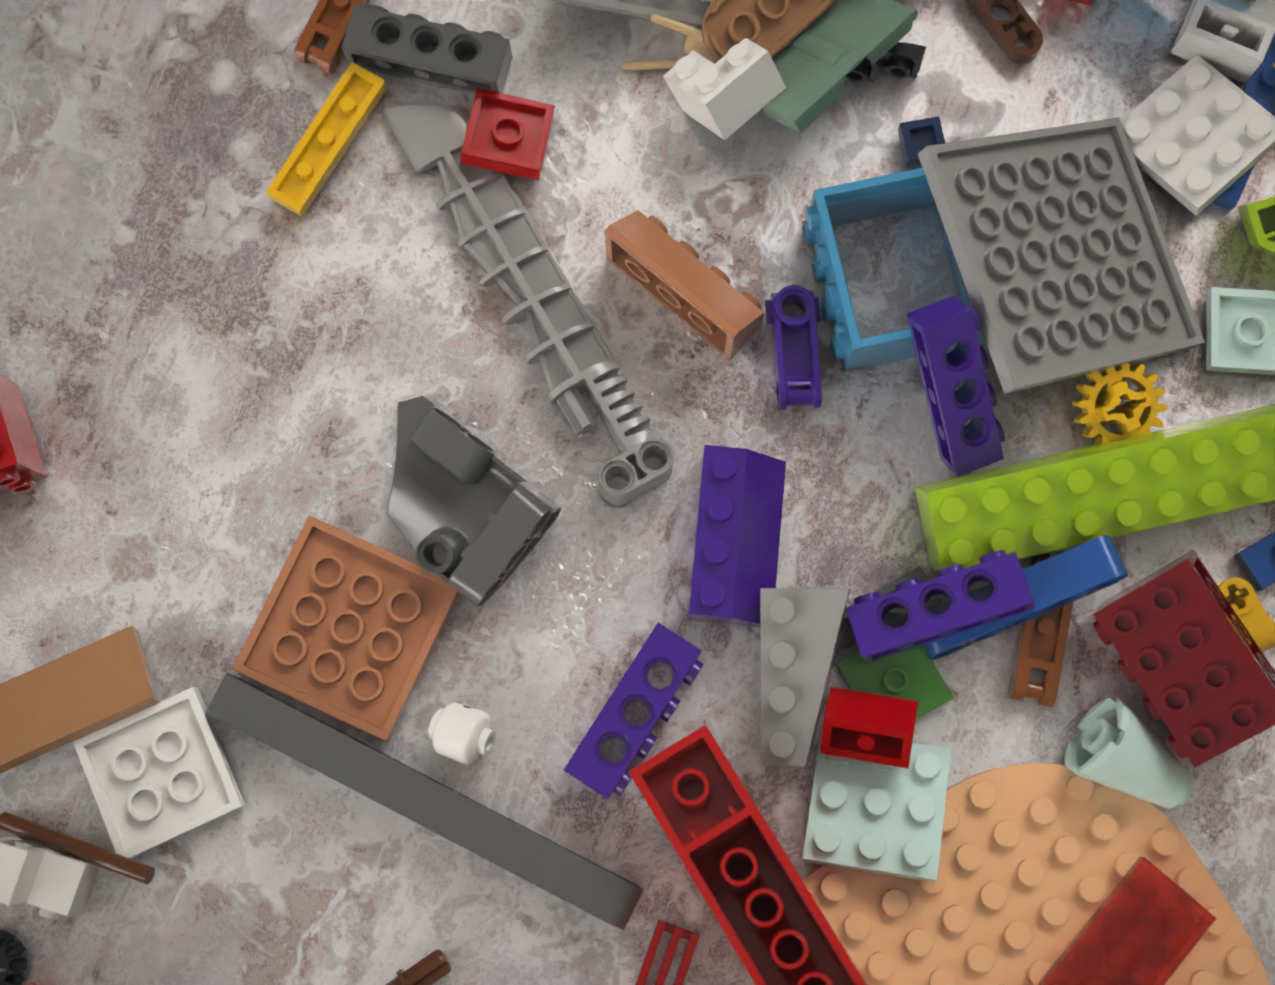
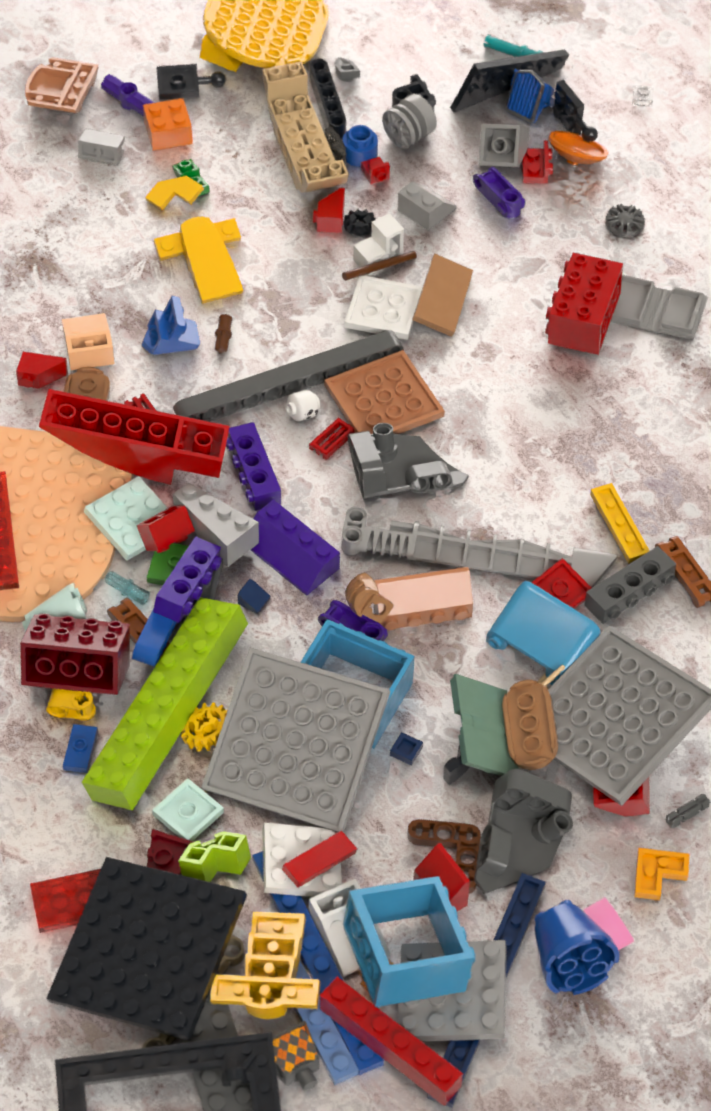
camera: 125 degrees right, 25 degrees down
white brick [663,38,786,140] -> none
dark purple brick [906,295,1005,477] -> none
none -> clear light blue axle [105,571,150,605]
none -> dark blue slope [237,579,271,614]
none -> red tile [282,830,358,888]
none -> red tile [309,417,355,460]
none -> medium nougat piece [345,572,394,623]
none -> dark azure windscreen [486,581,601,685]

